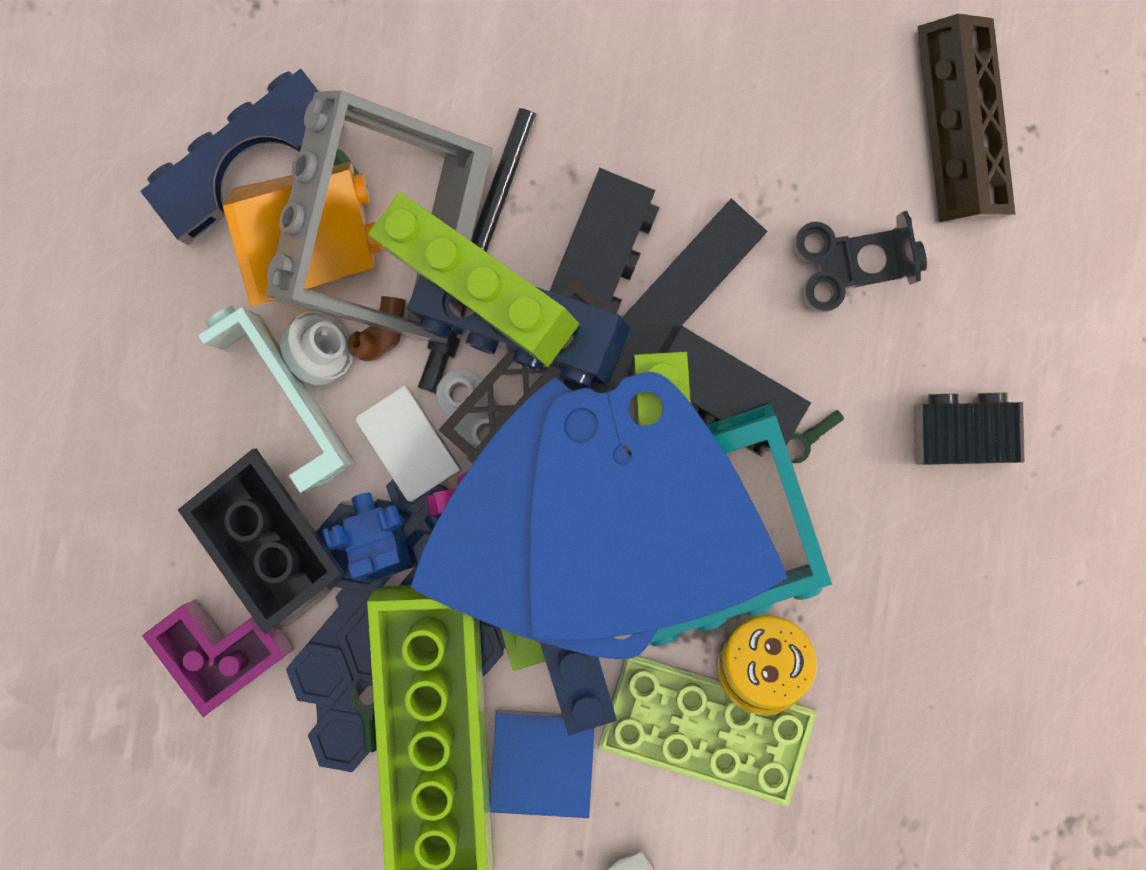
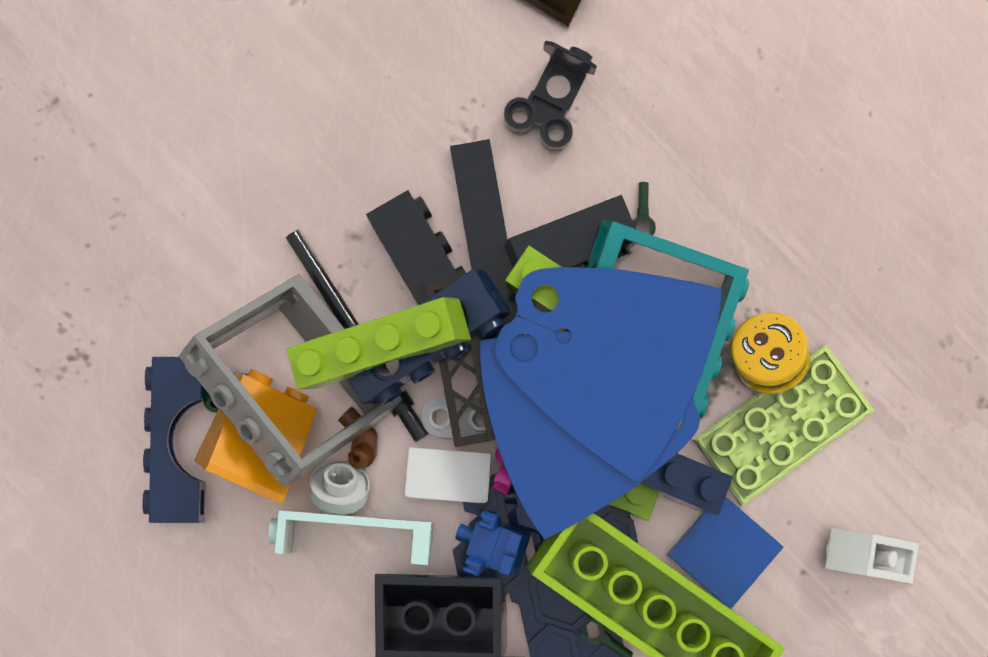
camera: 55 degrees left, 5 degrees down
black brick [914,393,1025,465] -> none

